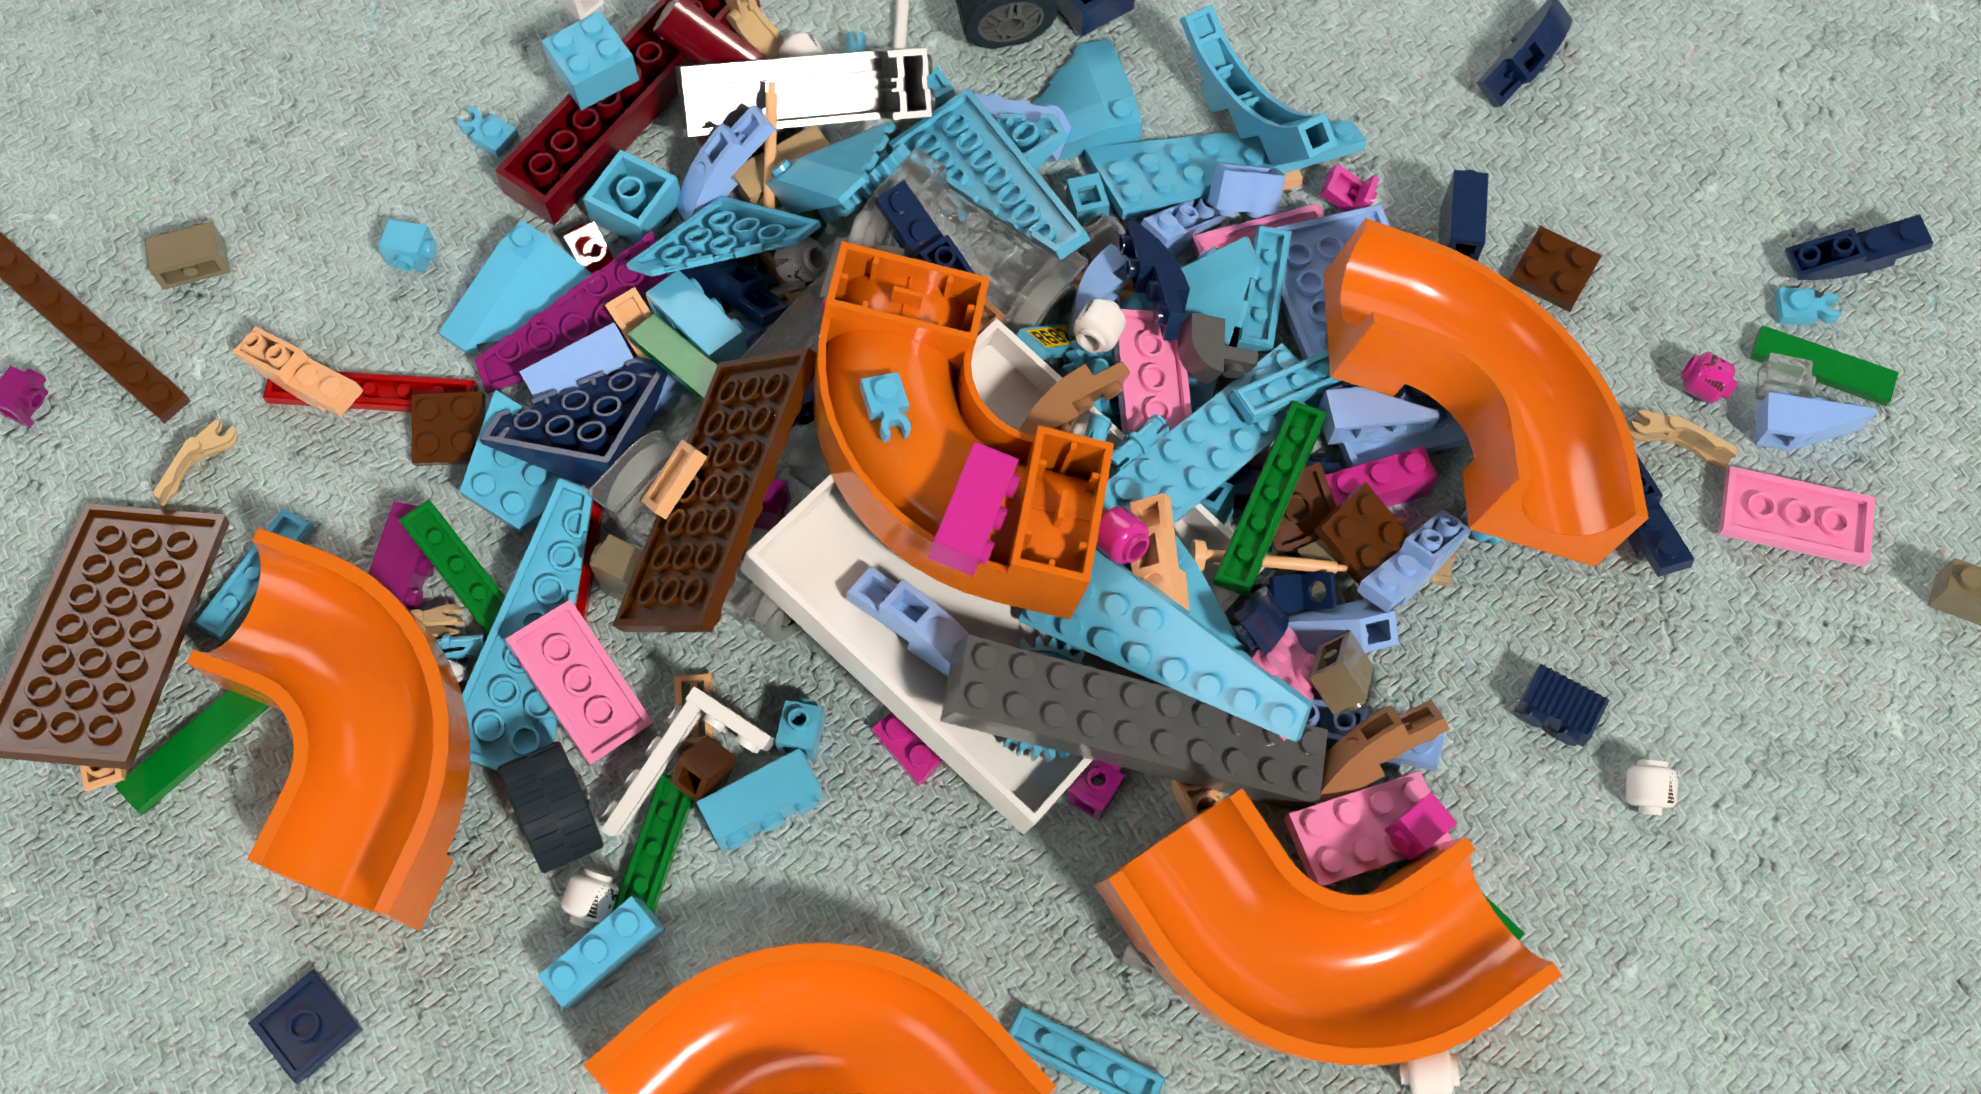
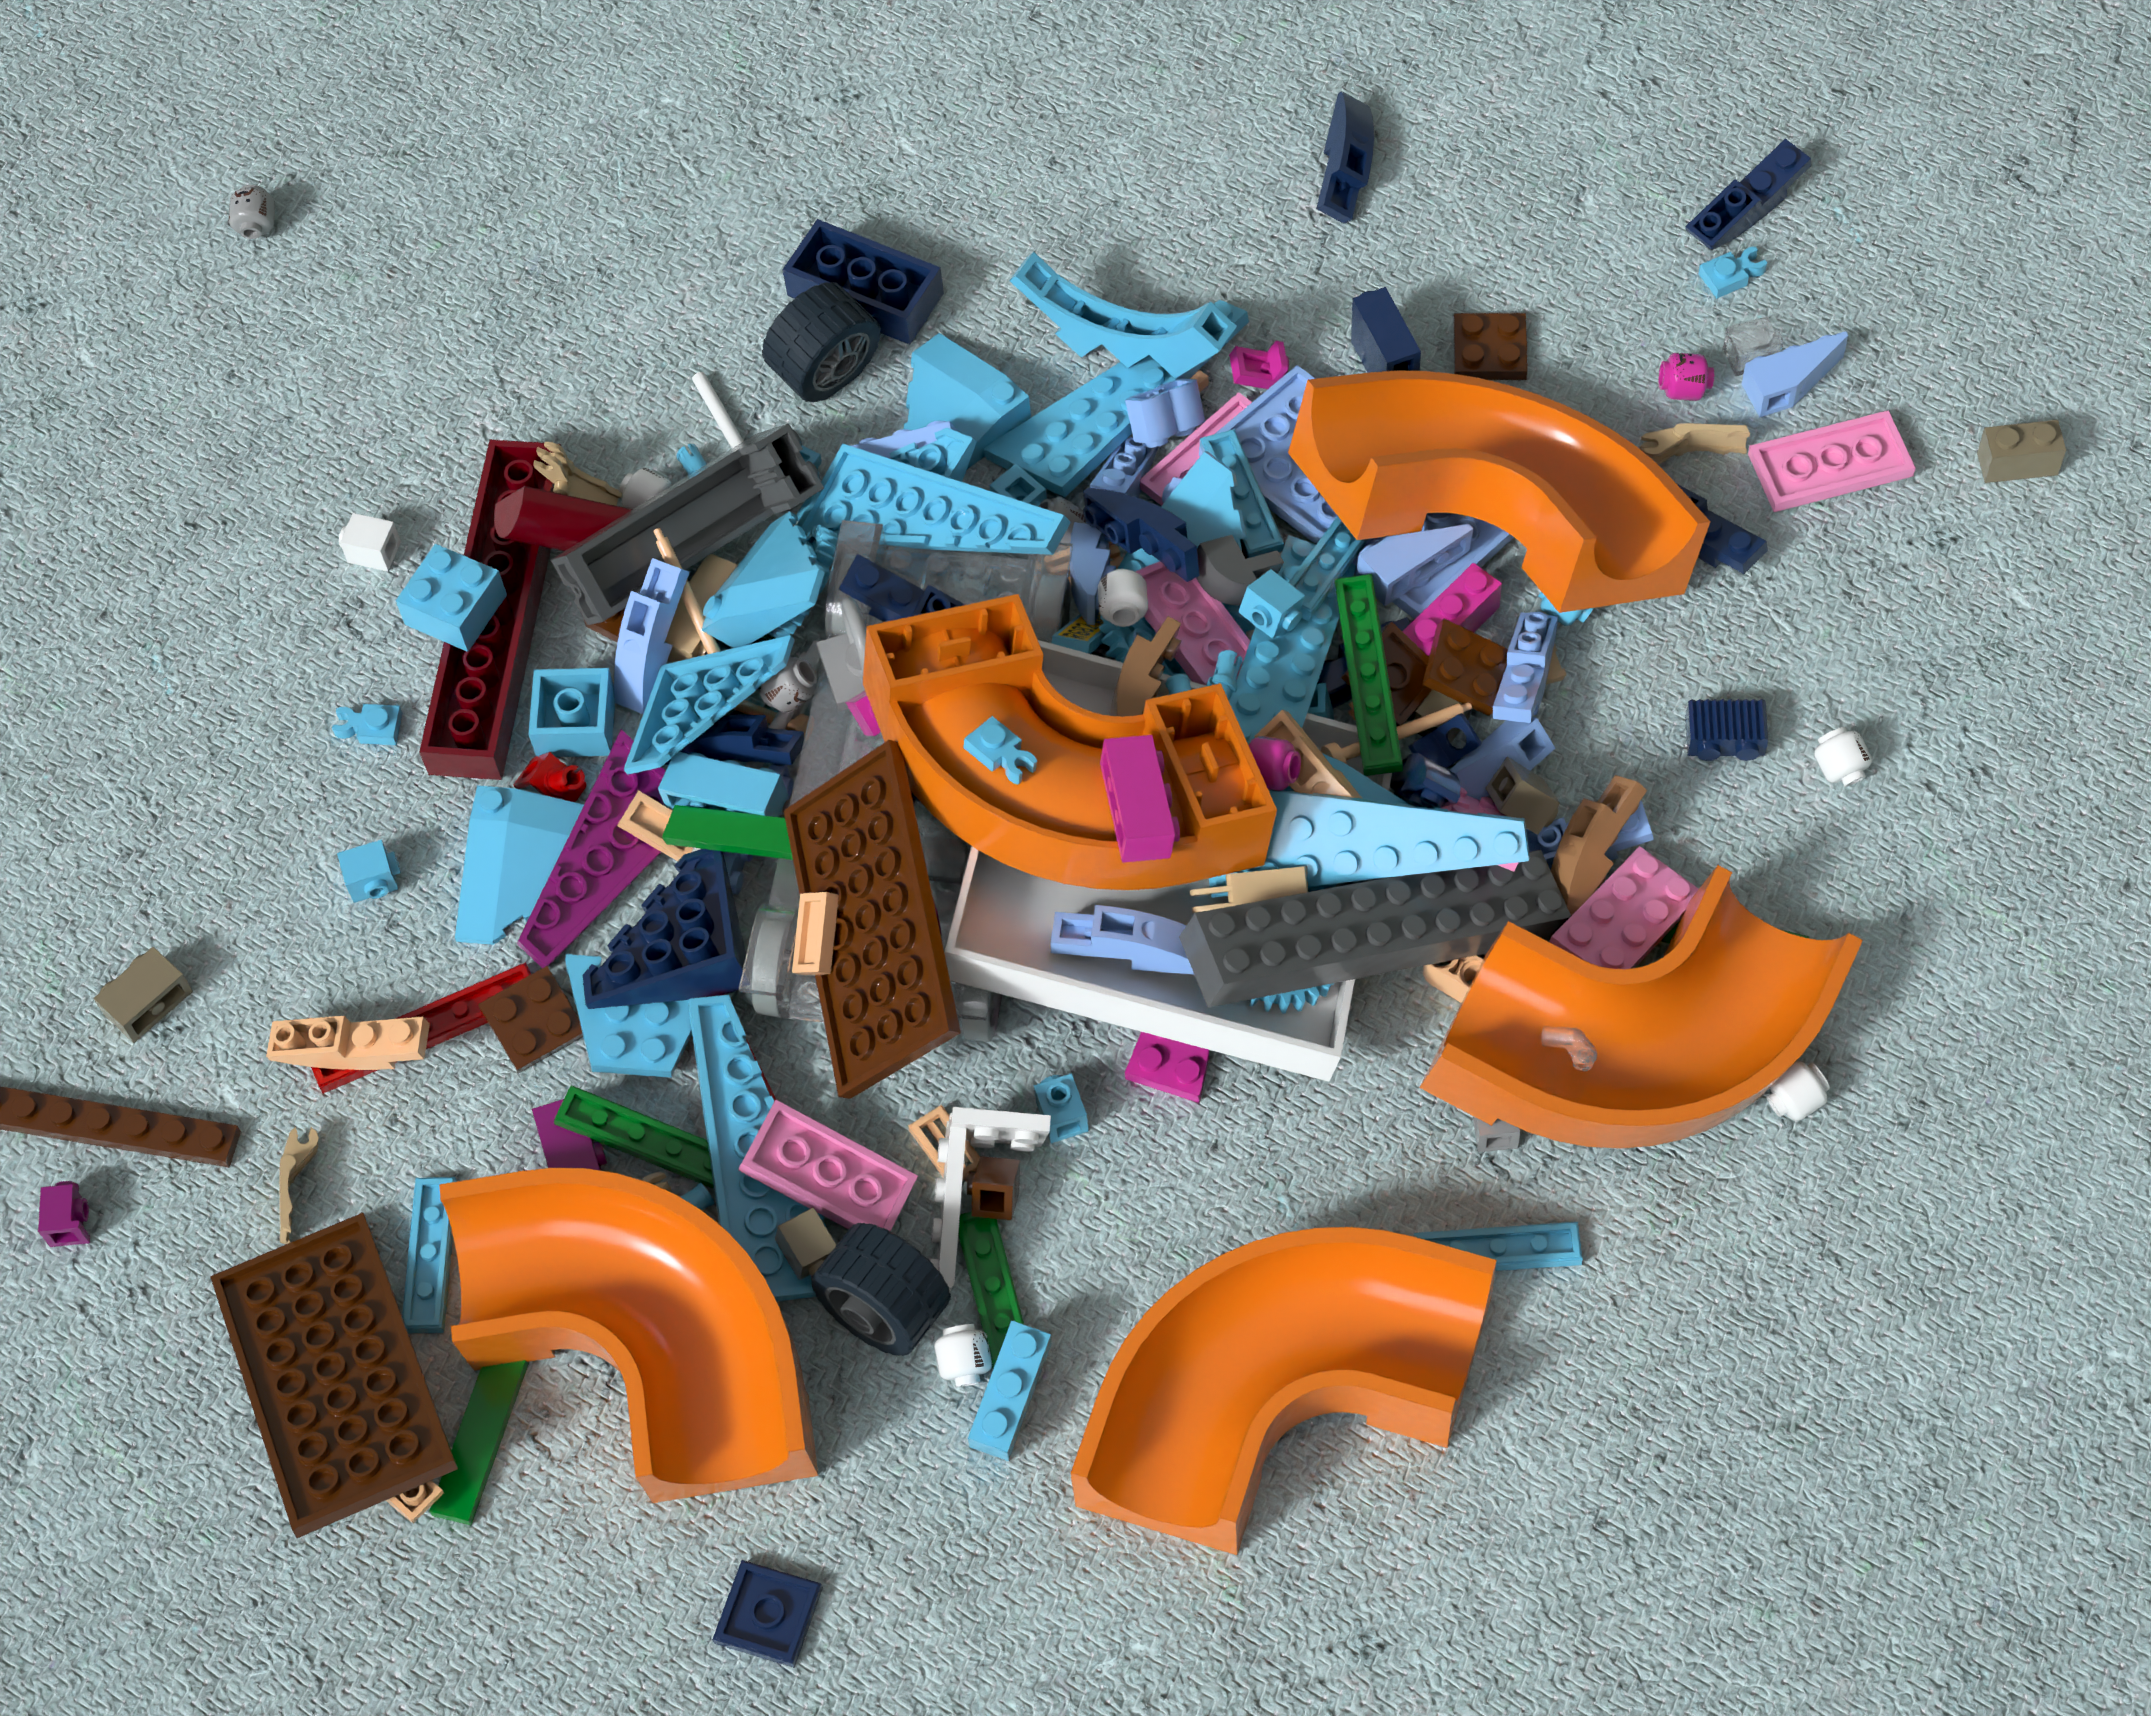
camera: 25 degrees left, 5 degrees down
light blue brick [520,322,634,398] -> none
dark tan brick [590,534,643,602] -> none
medium azure brick [696,748,824,851] -> none
magenta brick [1067,760,1124,821] -> none
dark pink brick [1384,792,1457,860] -> none
green tile [1749,325,1899,406] -> none
none -> dark tan brick [775,1207,836,1280]
none -> tan arm [1190,866,1309,913]
none -> medium azure brick [1239,569,1305,639]
none -> clear arm [1541,1026,1597,1071]

